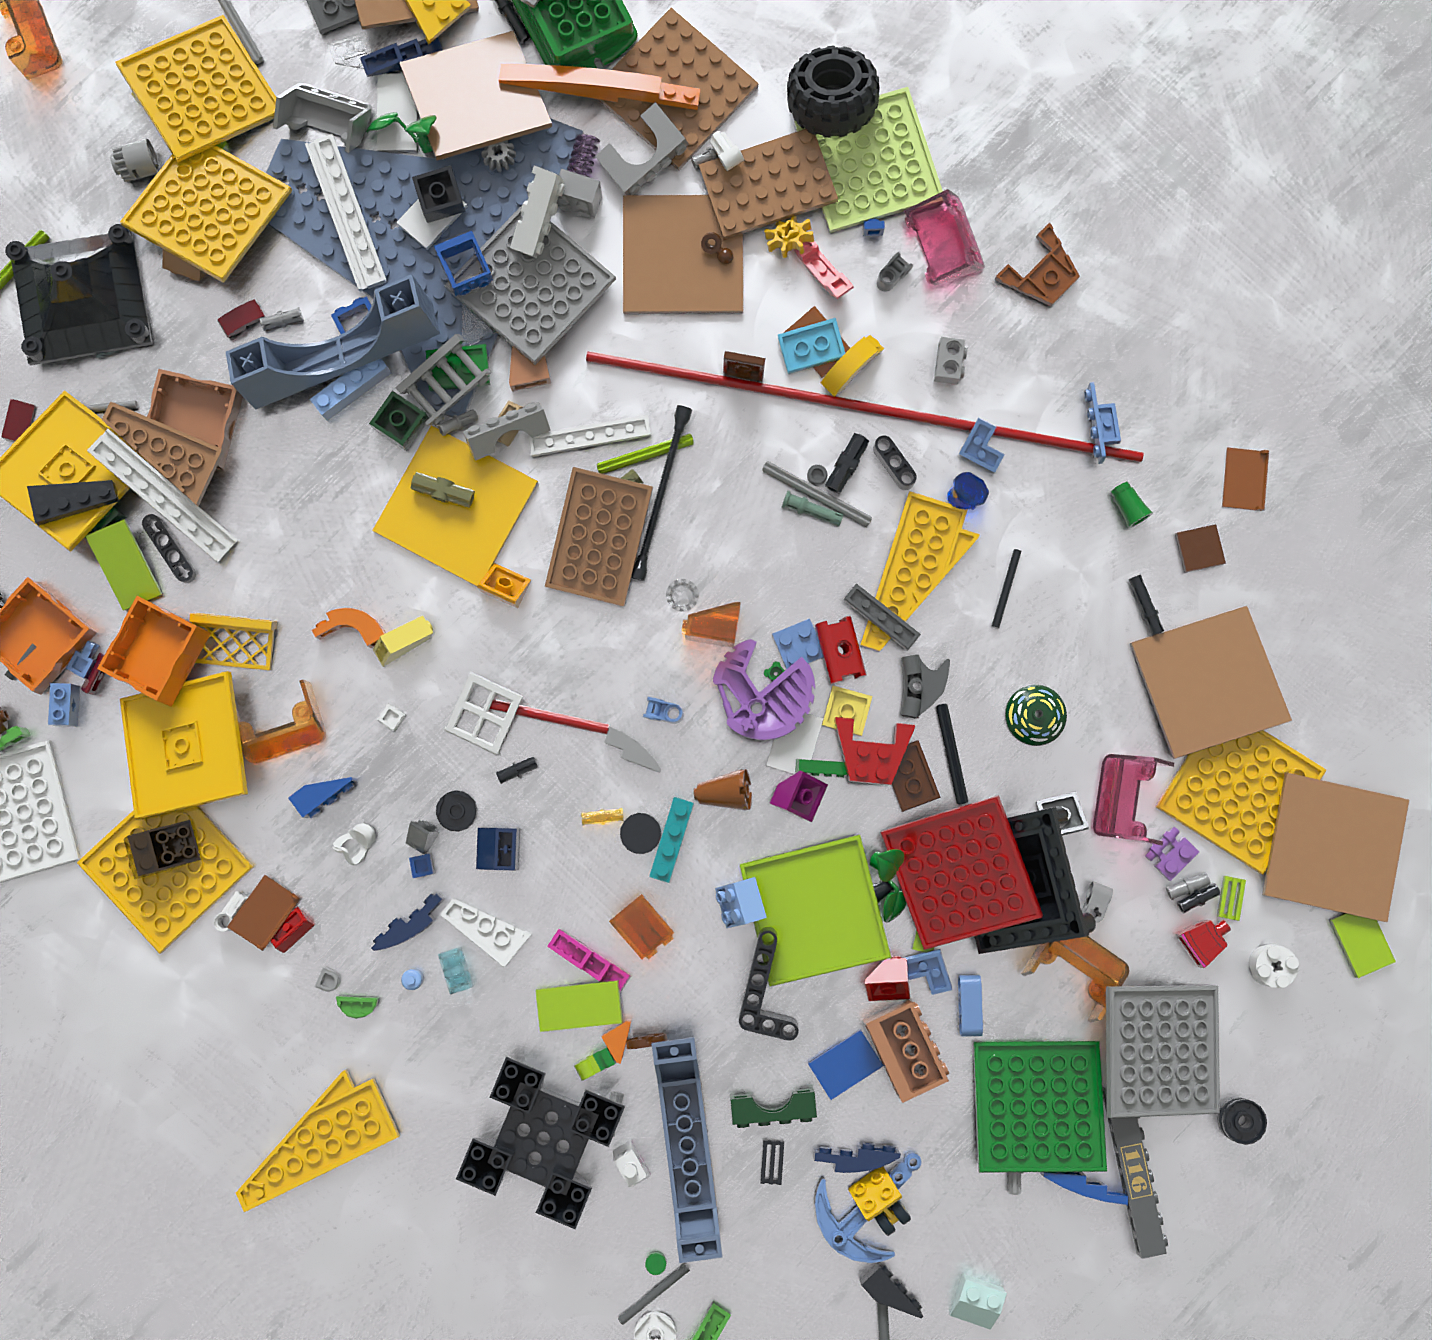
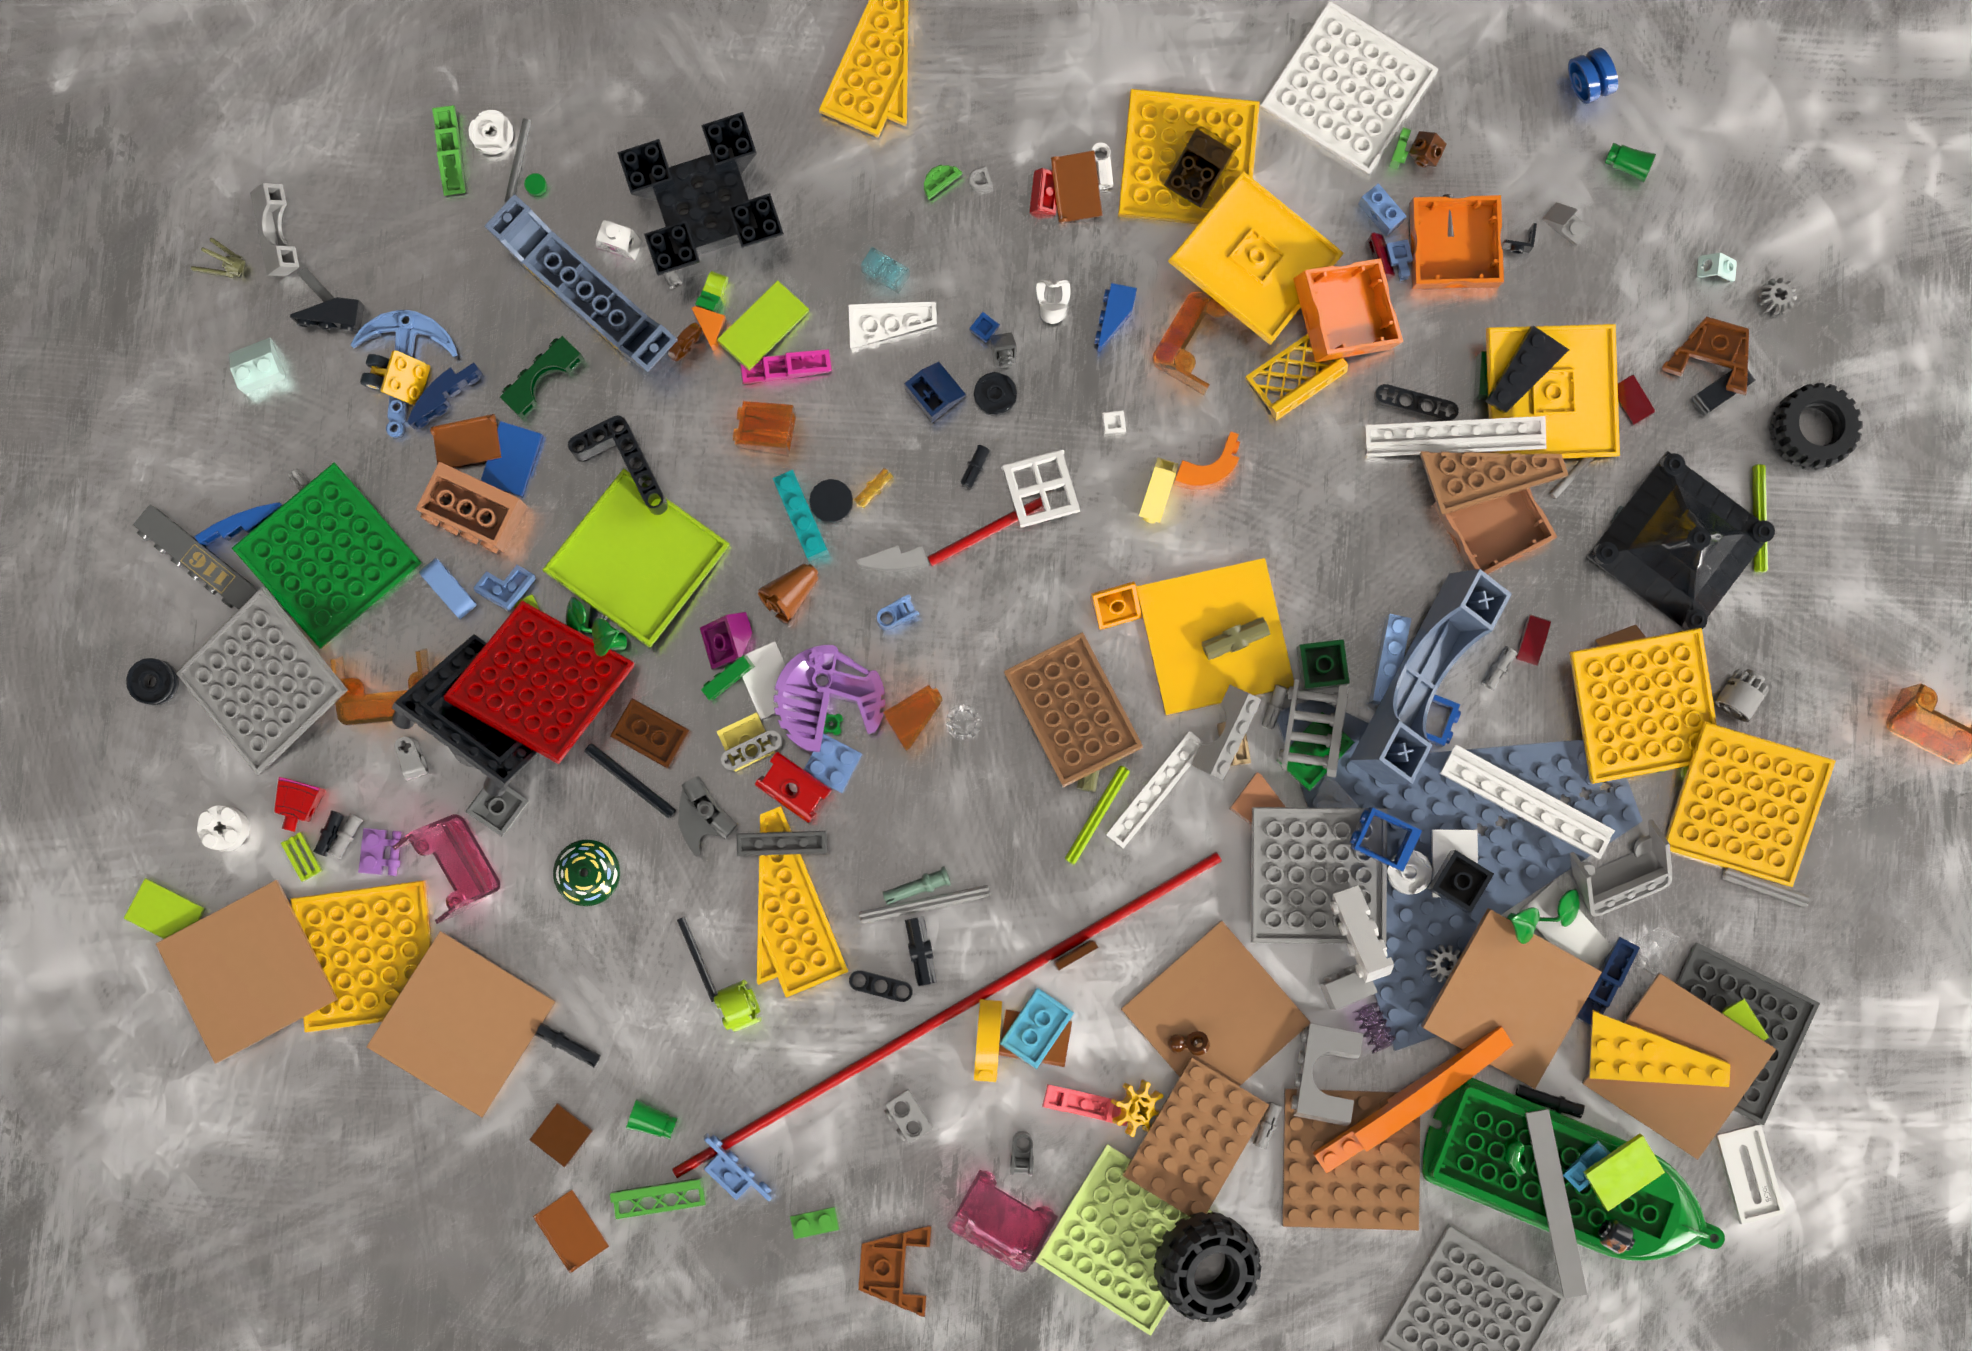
camera: 140 degrees right, 0 degrees up
lime tile [85,519,162,611] -> none
dark blue slope [371,893,445,951] -> none
light blue piece [401,969,423,990] -> none
black hose [631,405,692,581] -> none
white piece [709,131,744,171] -> none
light blue slope [715,877,767,928] -> none
black tile [760,1139,784,1185] -> none
dark grey tile [807,465,828,486] -> none
red wing [834,717,915,785] -> none
blue plate [863,219,885,236] -> none
slope [865,957,910,1001] -> none
clear blue hat [947,472,989,510] -> none
medium blue plate [959,417,1005,473] -> none
none -> dark orange piece [430,414,502,468]
none -> bright green fence [610,1177,706,1219]
none -> lime brick [714,980,762,1032]
none -> light grey beam [721,730,782,770]
none -> bright green plate [790,1206,839,1239]
none -> white tile [1387,850,1432,895]

